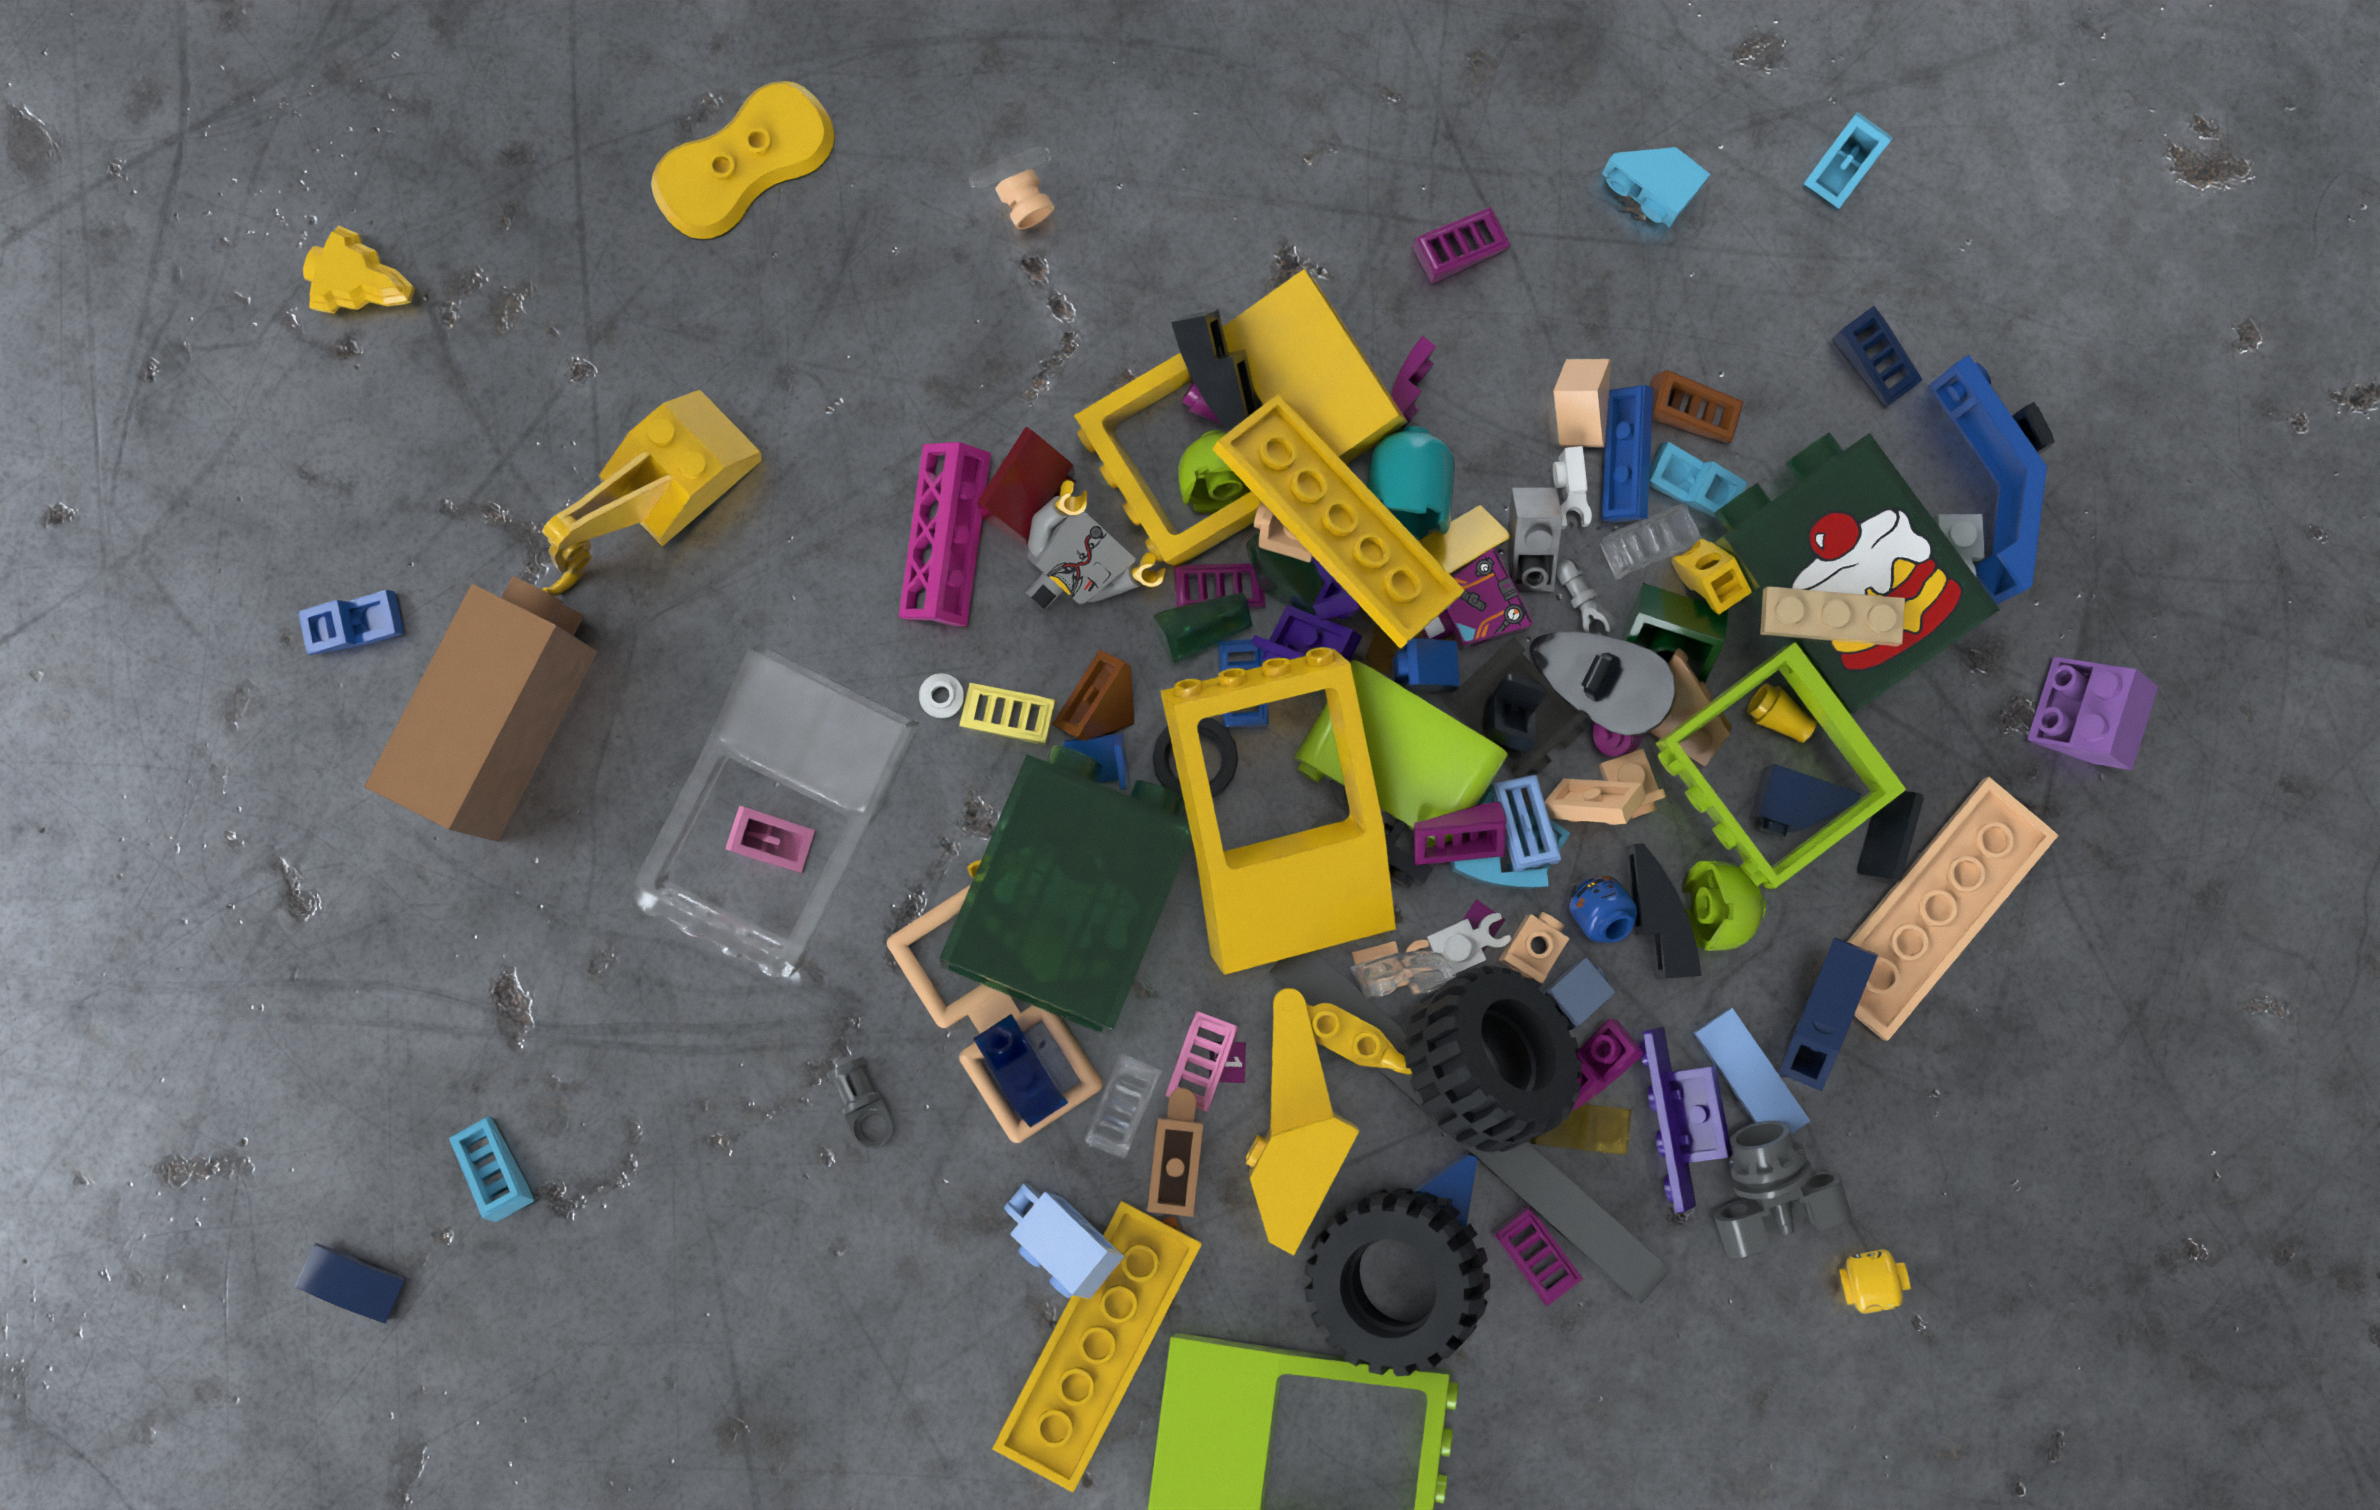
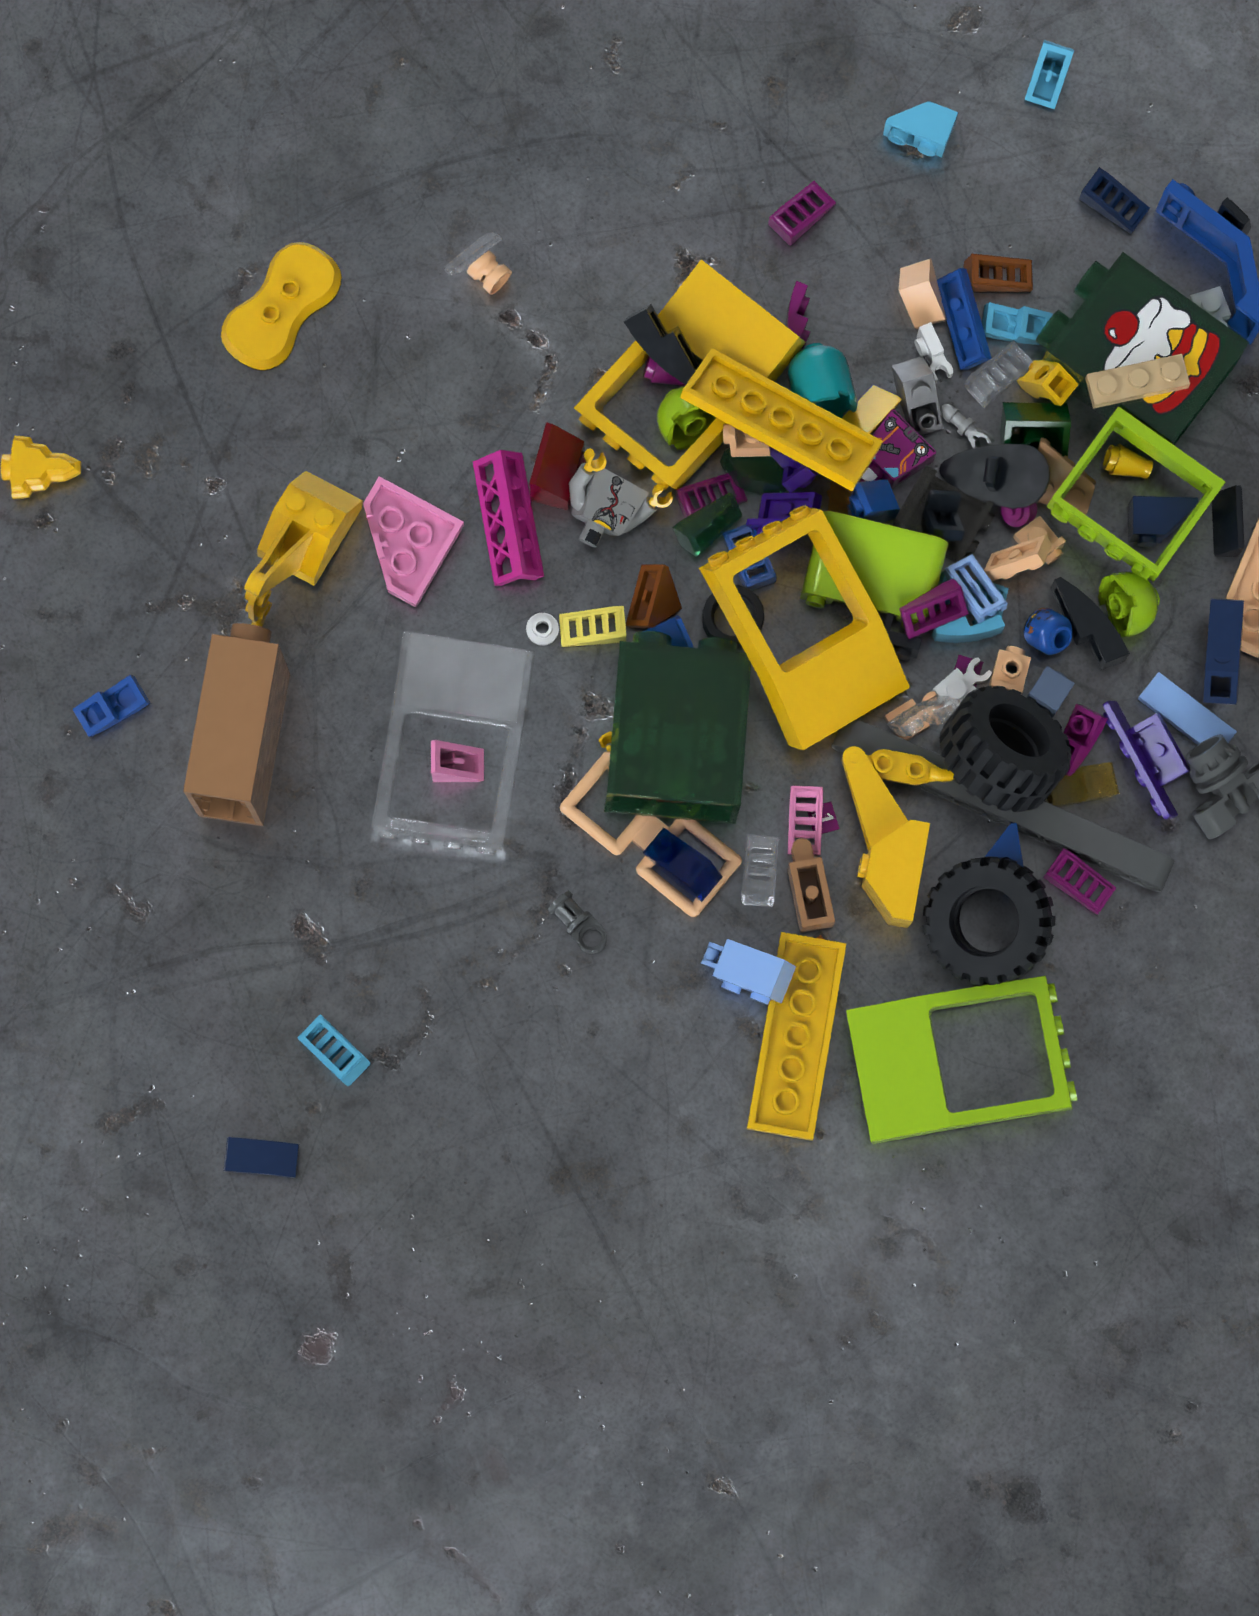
camera: 15 degrees left, 5 degrees down
none -> bright pink plate [363,476,464,608]

